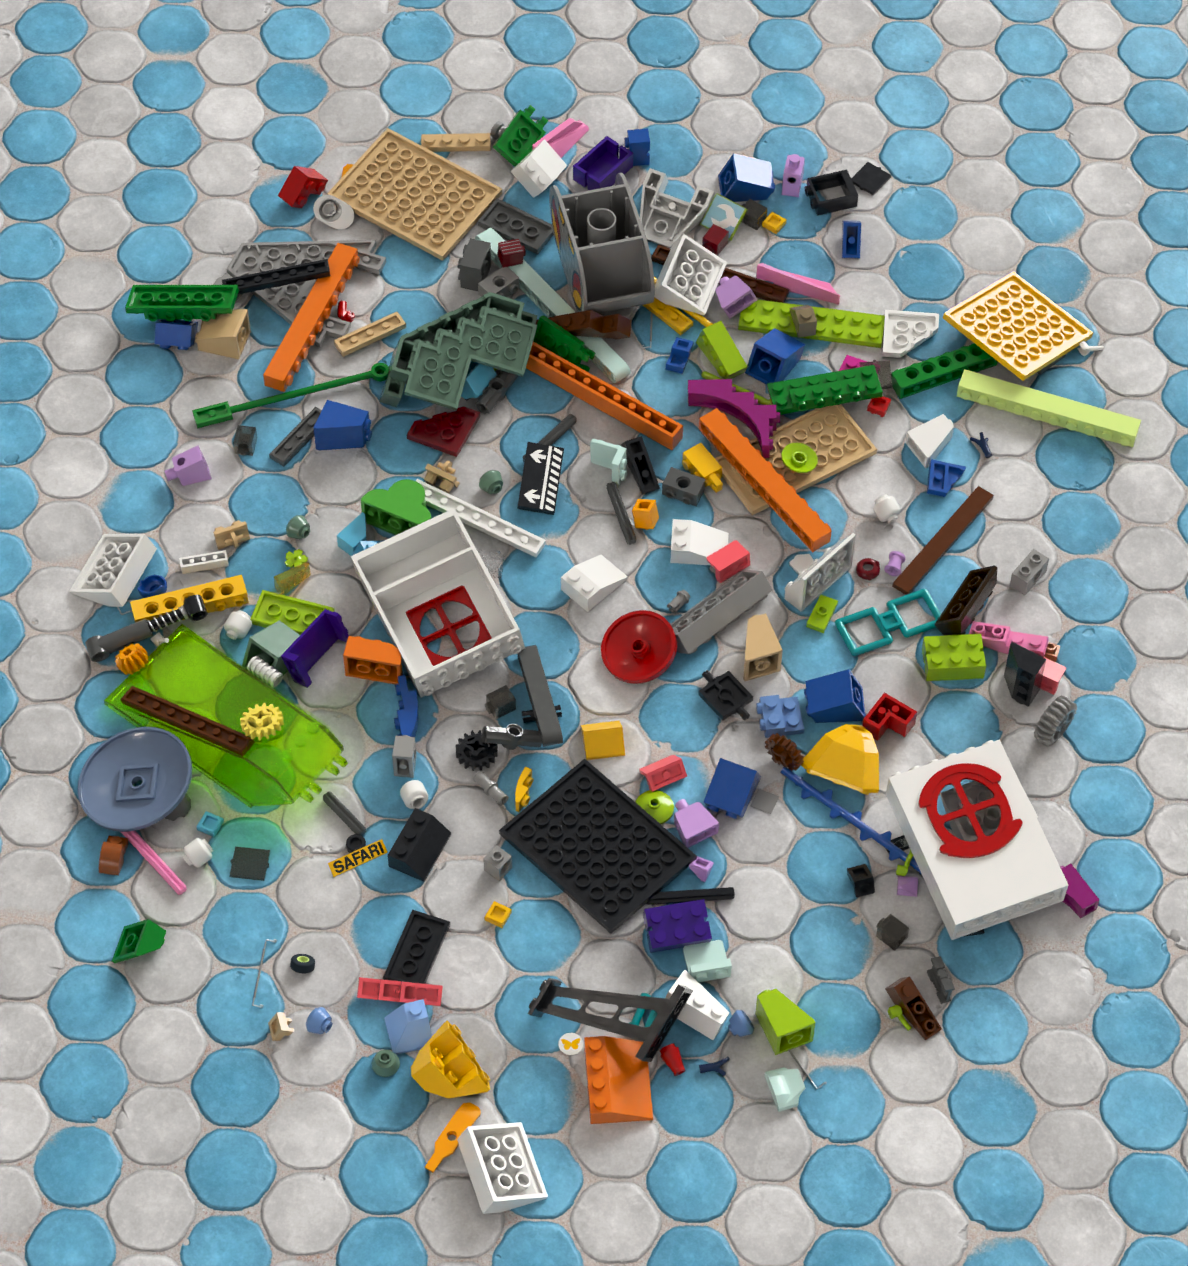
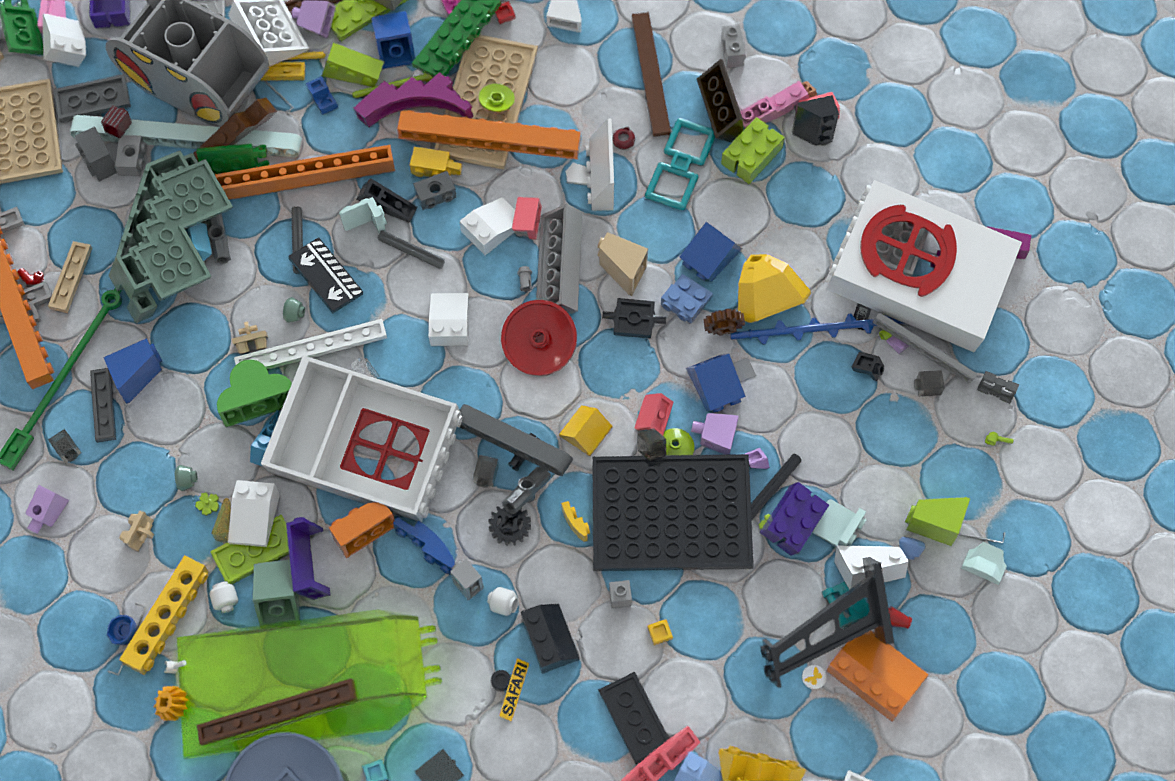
camera: 45 degrees left, 10 degrees up
white slope [69,534,157,607] -> none
piece [85,595,208,662] -> none
white piece [179,550,229,574] -> none
light yellow gear [240,703,284,740] -> none
white piece [247,656,283,688] -> none
dark grey axle [323,791,366,836] -> none
medium azure slope [337,512,367,556] -> none
dark red plate [407,406,480,457] -> none
light grey pin [473,771,509,806] -> none
light orange brick [632,499,659,529] -> none
dark blue bar [699,1056,730,1076] -> none
lime plate [806,595,838,633] -> none
red brick [862,692,917,741] -> none
white head [873,494,901,523] -> none
lavender bush [884,551,906,576] -> none
reddish brown slope [885,976,942,1040] -> none
blue wing [927,459,966,497] -> none
light grey gear [1034,695,1077,746] -> none
none -> white slope [228,480,280,547]
none -> clear smoke brick [637,428,666,461]
none -> light grey tile [873,312,977,383]

